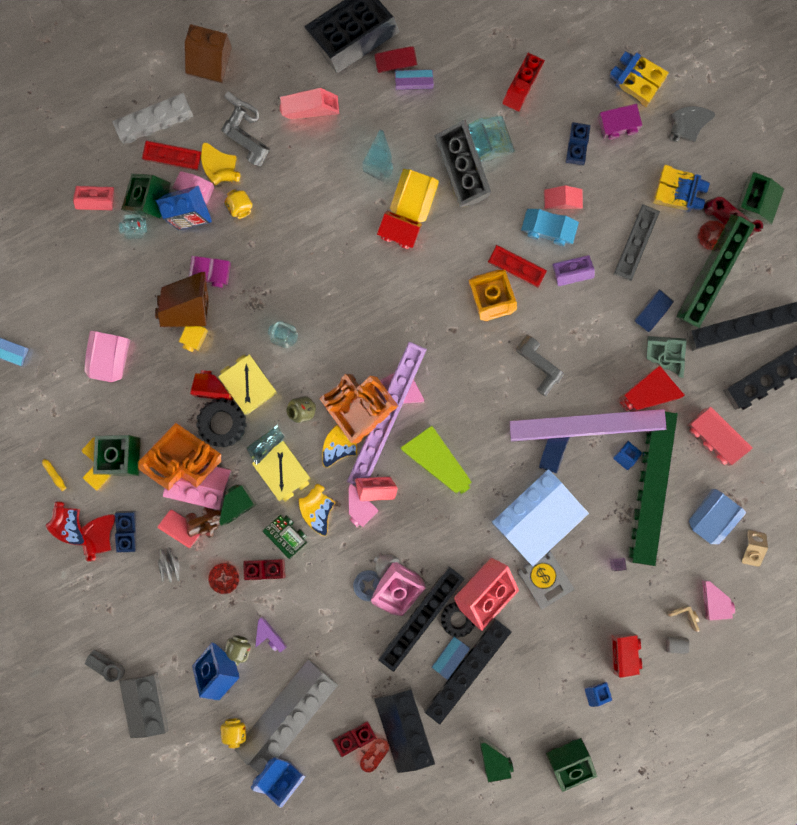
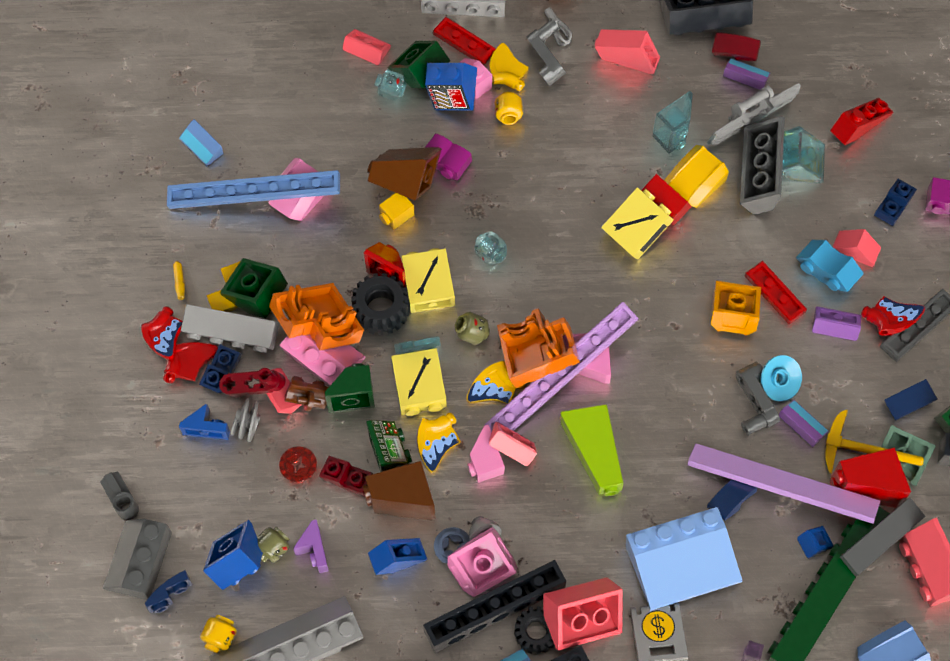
camera: 30 degrees right, 20 degrees down
none -> dark blue slope [145,570,192,613]
none -> medium blue plate [167,170,340,209]
none -> blue slope [179,404,230,440]
none -> light grey brick [181,304,279,353]
none -> dark red beam [219,368,286,398]
none -> reddish brown slope [363,461,436,521]
none -> blue slope [368,538,428,575]
none -> light yellow brick [601,188,673,260]
none -> light grey piece [707,83,801,146]
none -> medium azure dish [761,355,802,401]
none -> medium lavender slope [779,400,829,447]
none -> yellow piece [825,410,924,475]
none -> dark grey tile [840,498,926,576]
none -> red arm [861,296,925,336]

